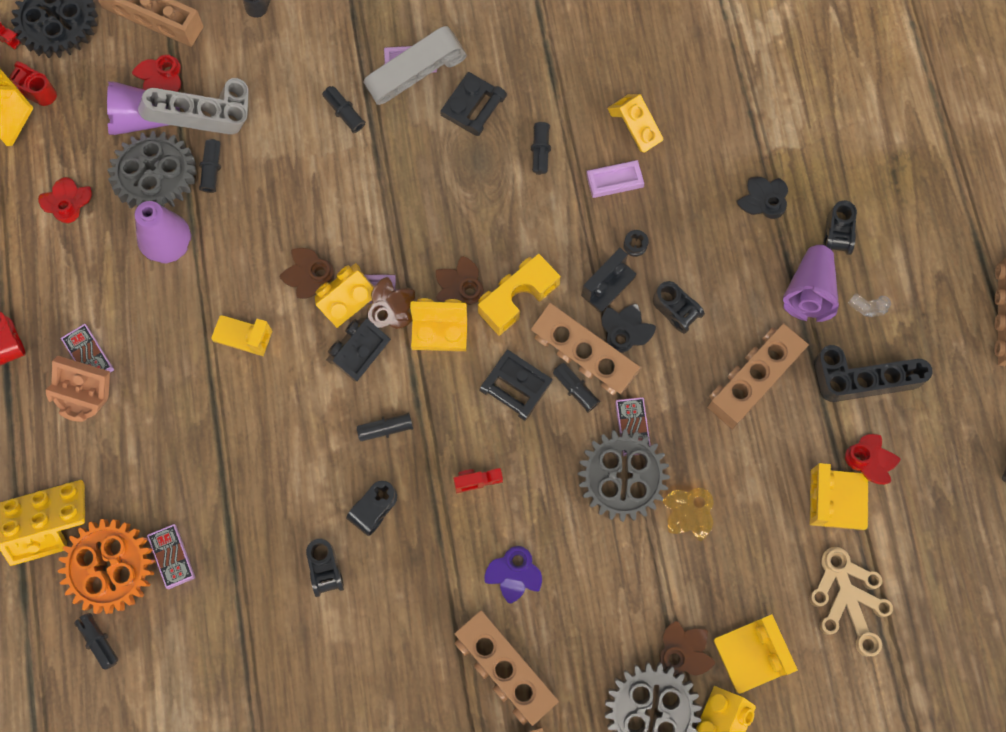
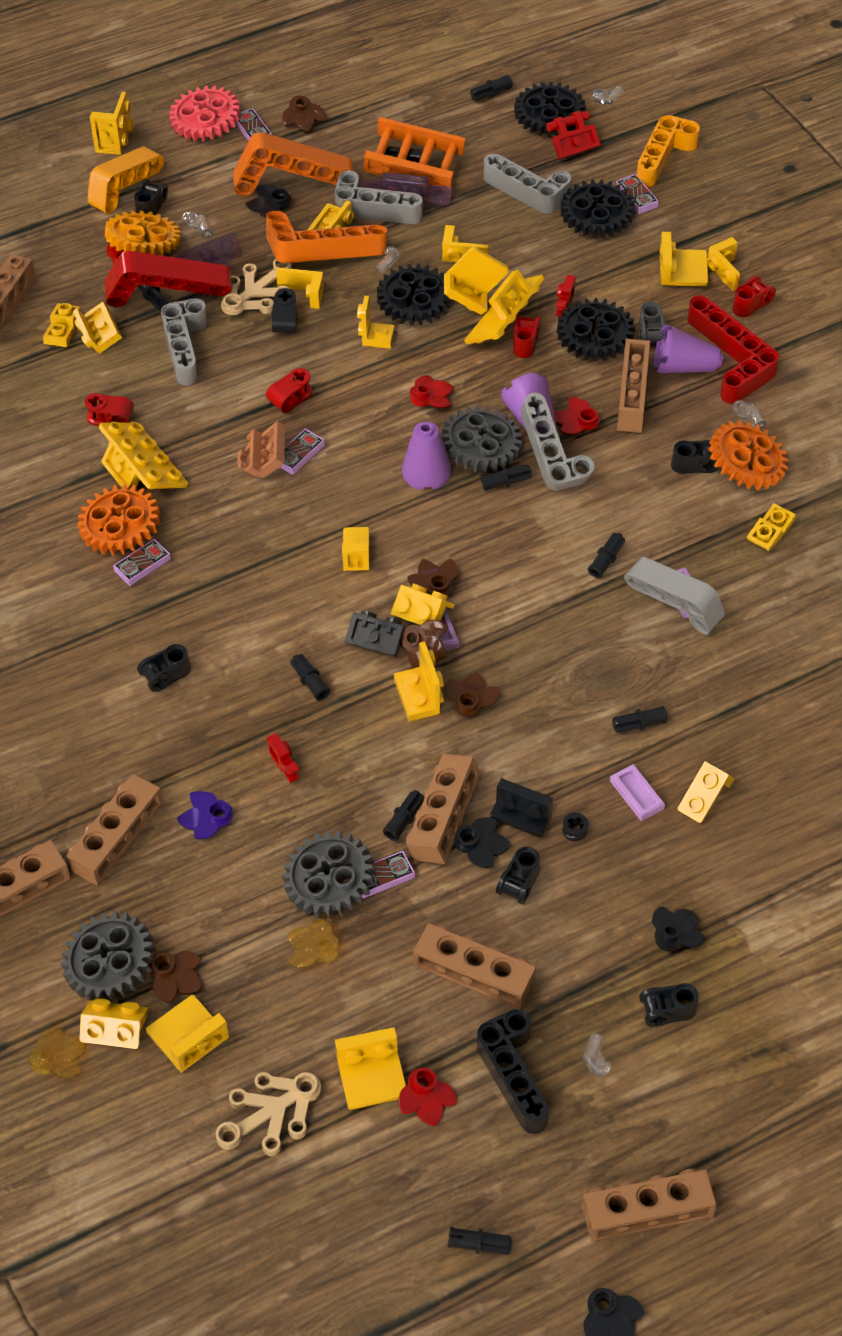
camera: 75 degrees right, 20 degrees down
black axle [74,613,118,670] -> none
black piece [346,481,398,536] -> none
black plate [440,72,507,136] -> none
yellow arch [478,254,561,336] -> none
black plate [479,349,553,421] -> none
medium lavender cone [783,245,839,322] -> none

